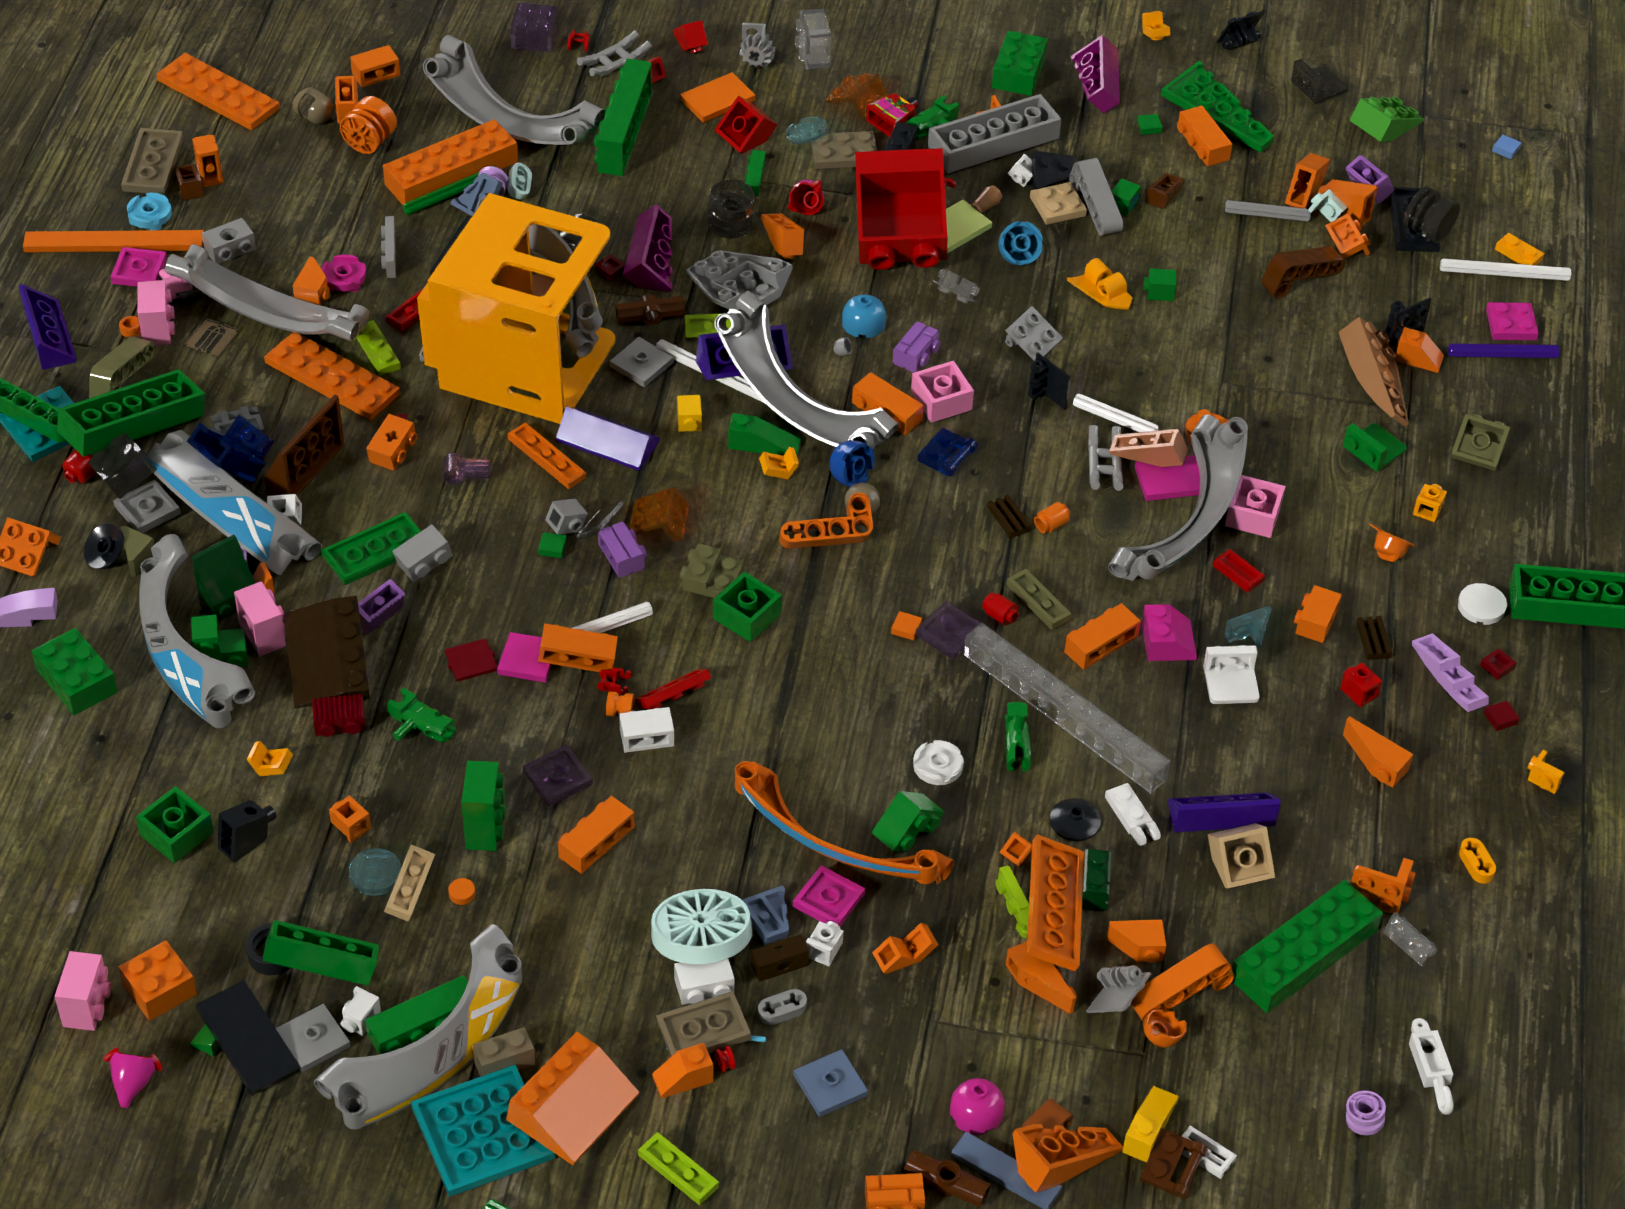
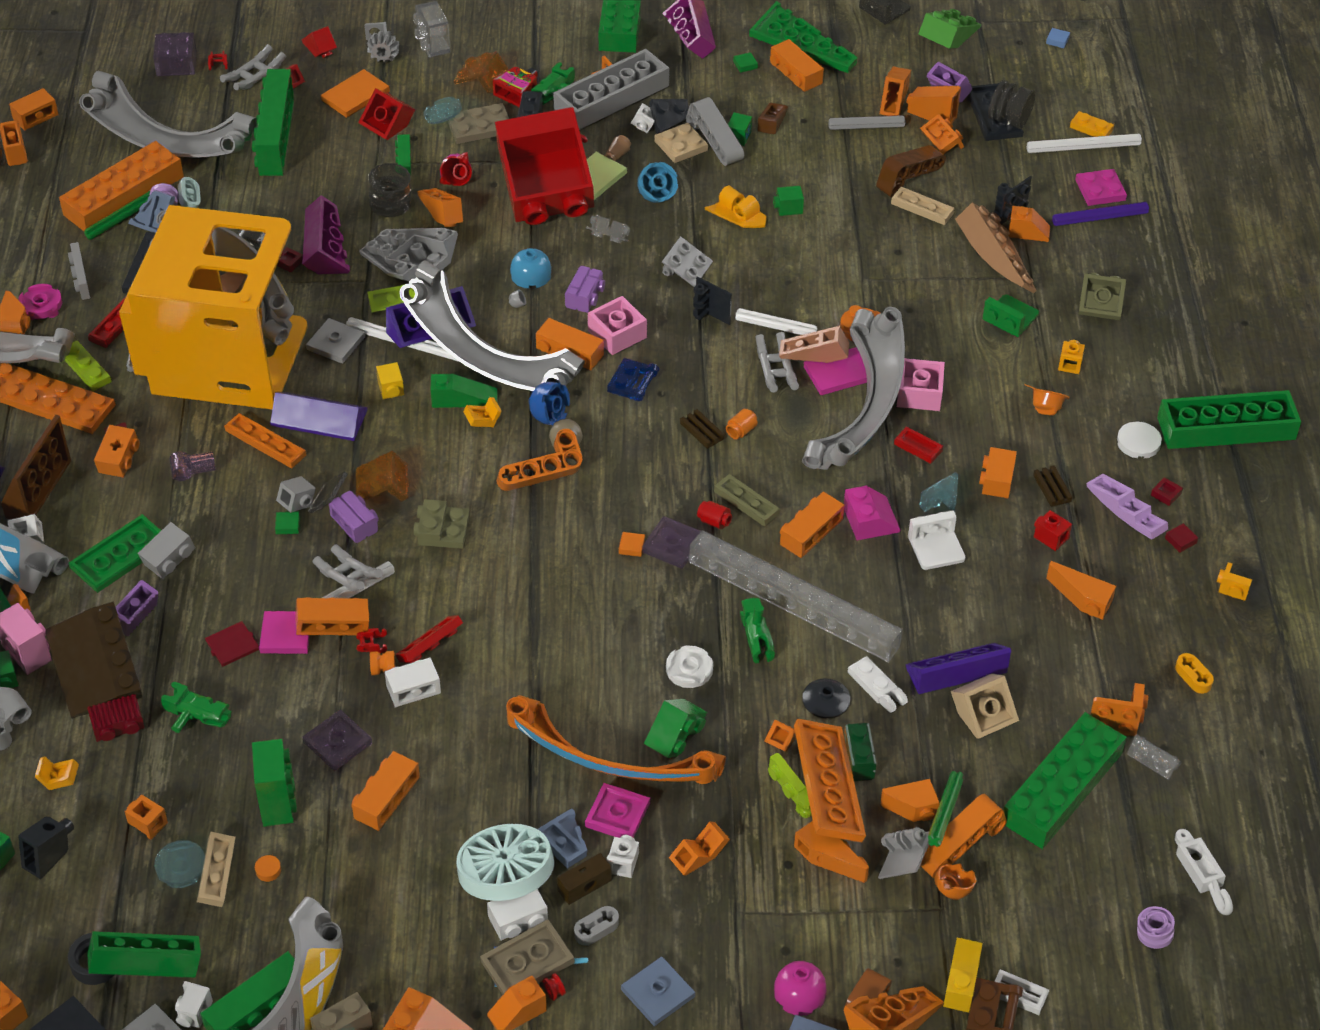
camera: 10 degrees left, 0 degrees up
orange wheel [339,96,397,154] -> none
reddish brown piece [615,295,685,325] -> none
green brick [713,571,782,643] -> none
light aqua bracket [1308,189,1348,222] -> none
none -> light grey piece [313,544,383,591]
none -> tan plate [891,187,954,225]
none -> green axle [928,771,963,847]

